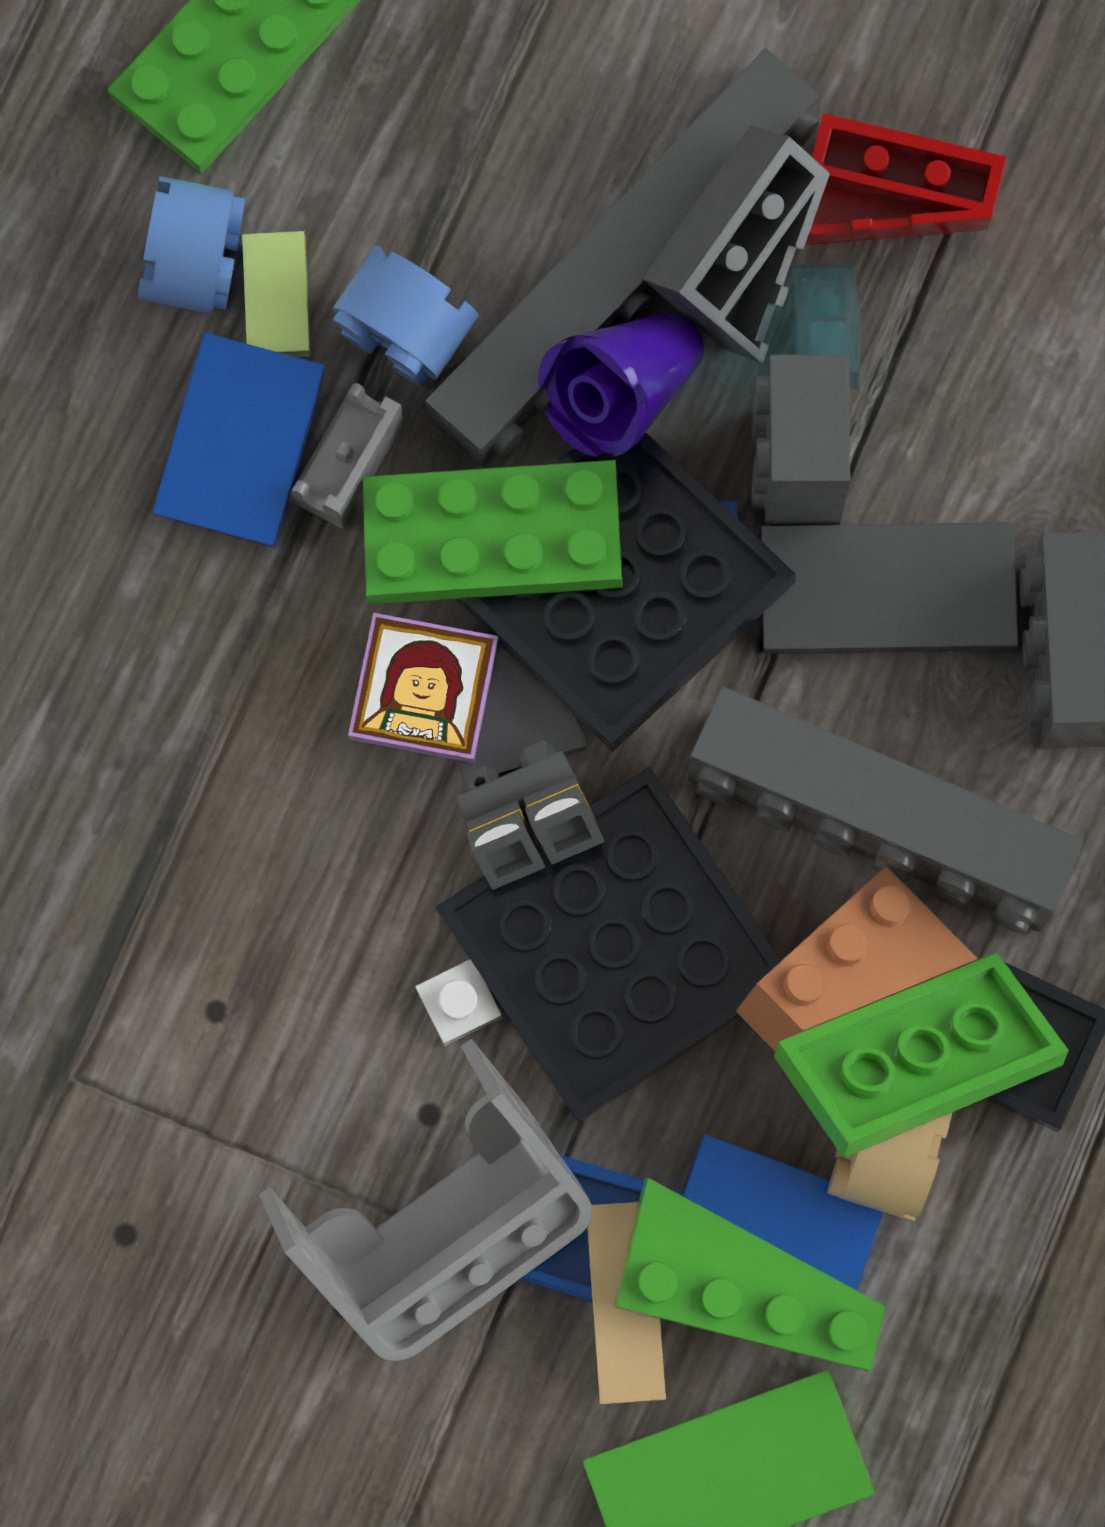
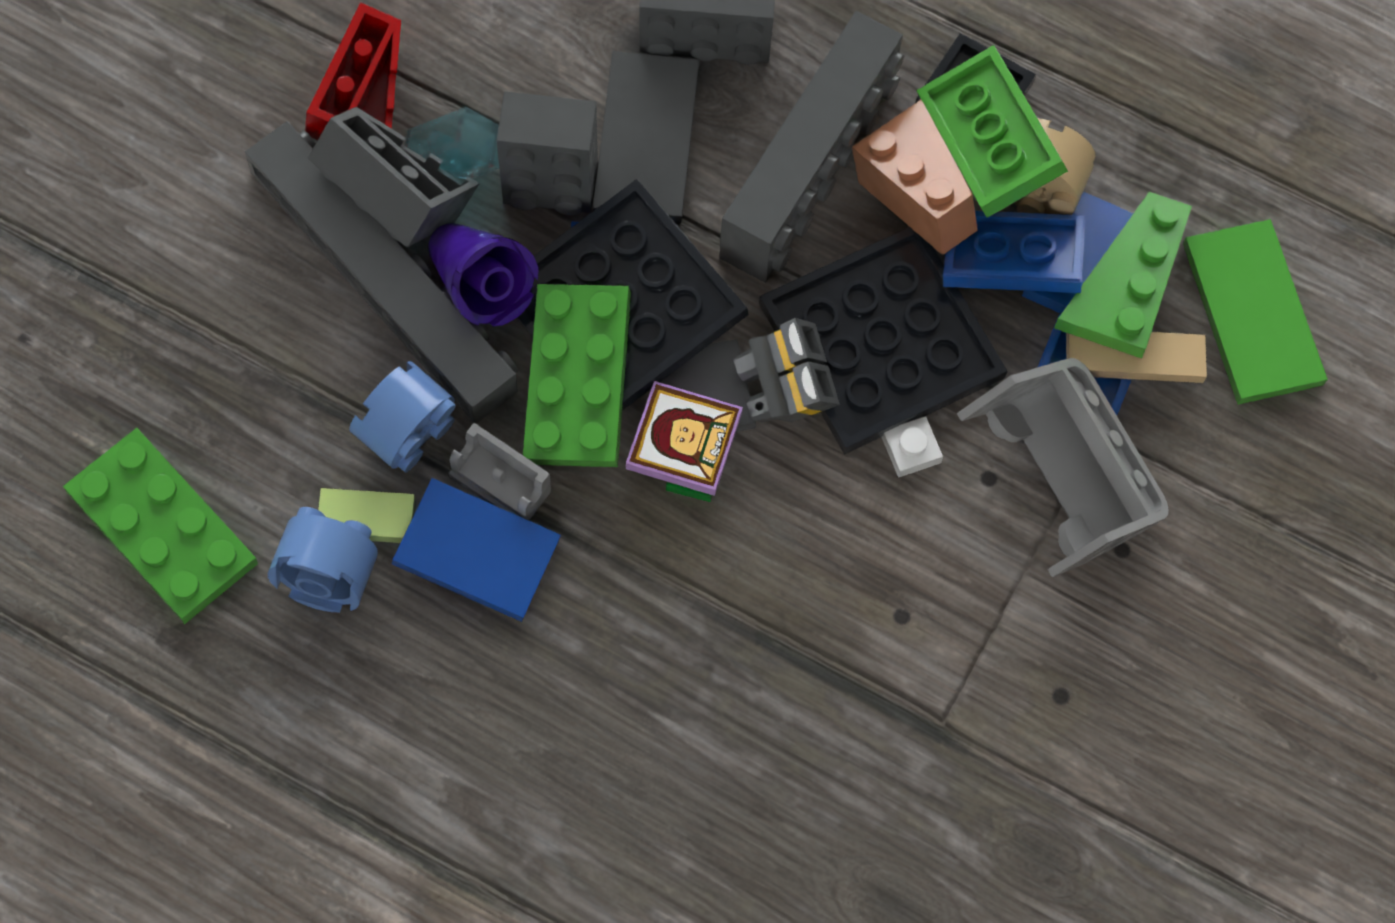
camera: 90 degrees left, 10 degrees down
none -> blue tile [943,211,1086,293]

